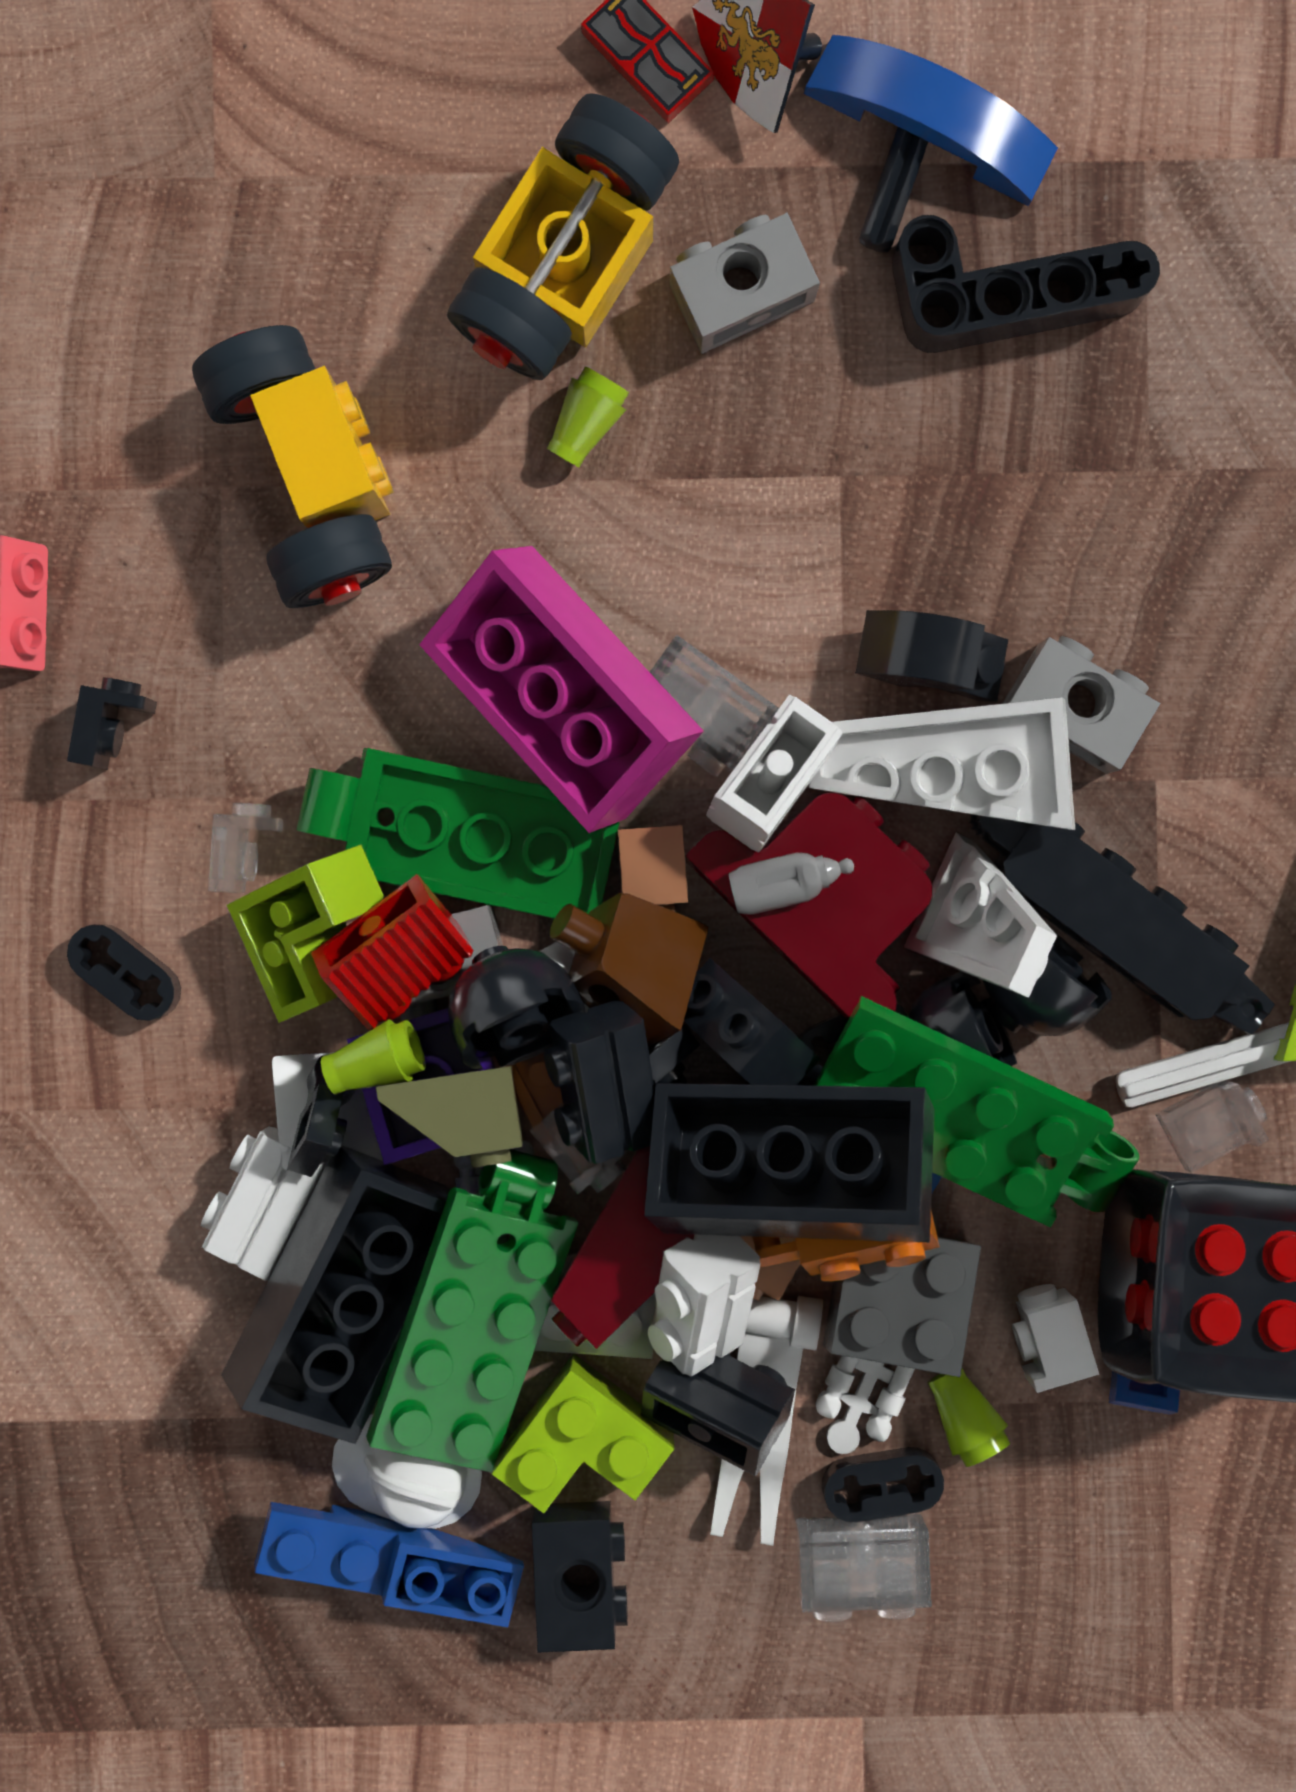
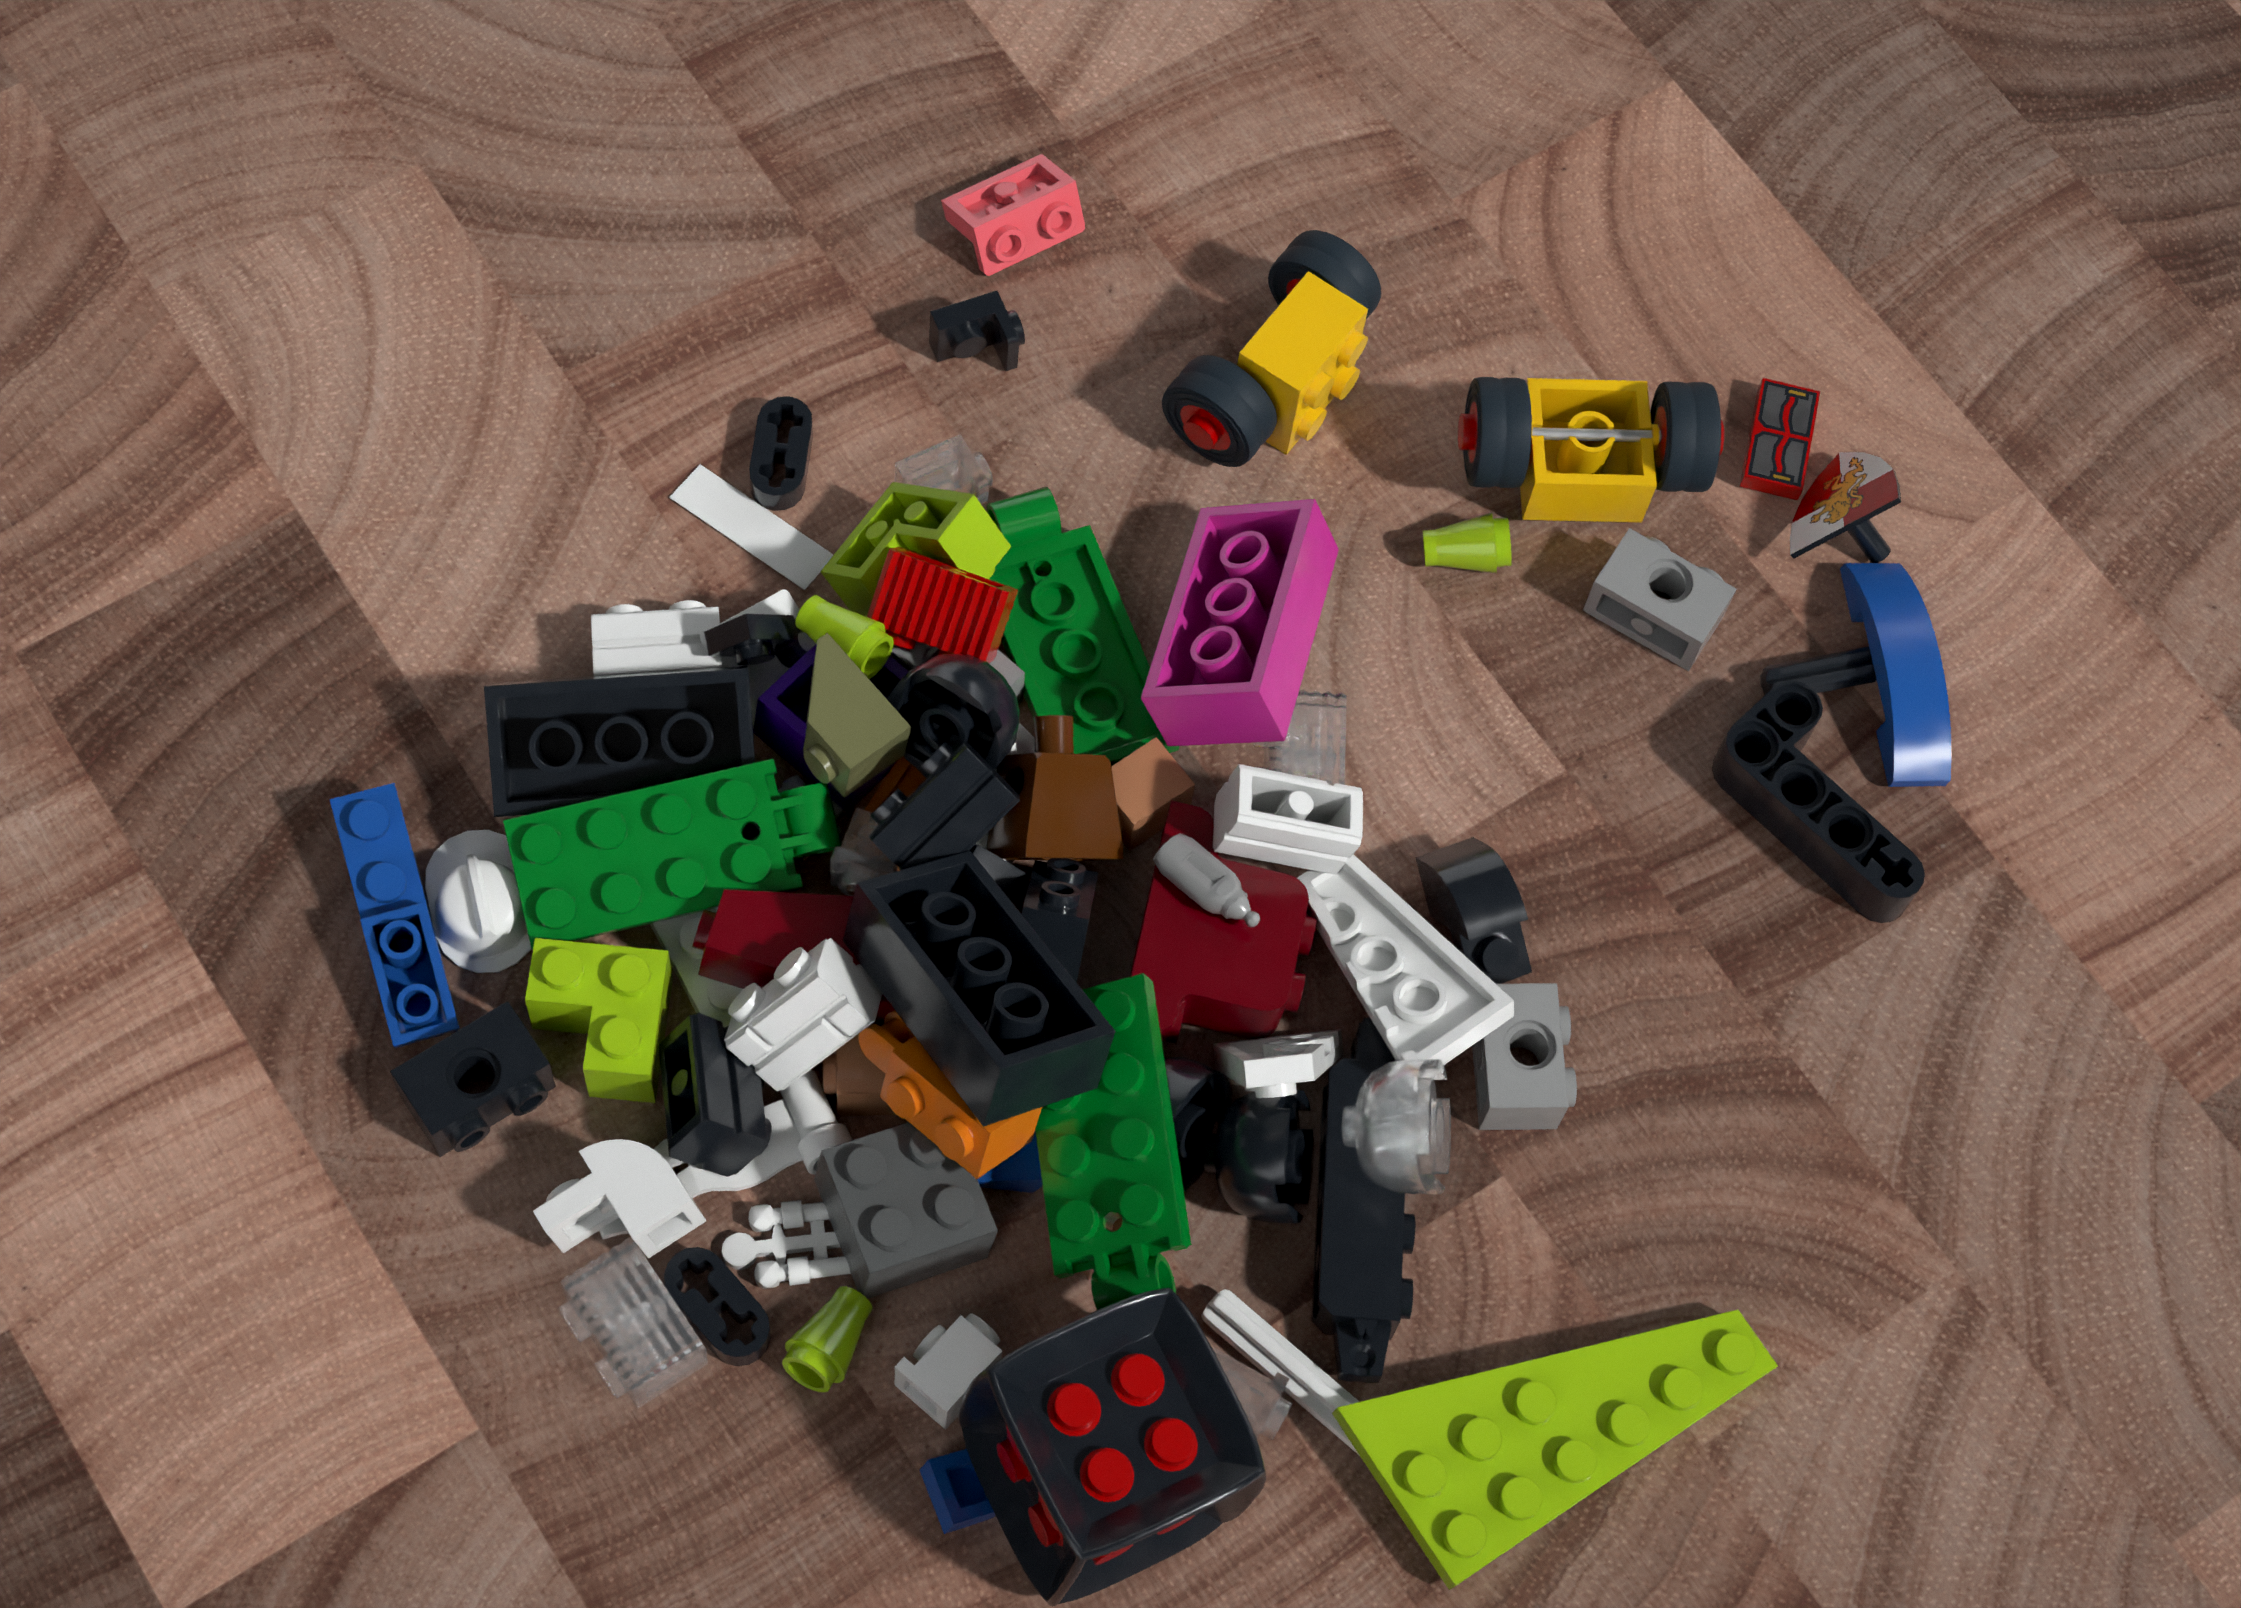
camera: 50 degrees right, 25 degrees down
none -> white brick [533,1139,706,1259]
none -> white sticker [669,464,833,590]
none -> clear cylinder [1342,1059,1451,1194]

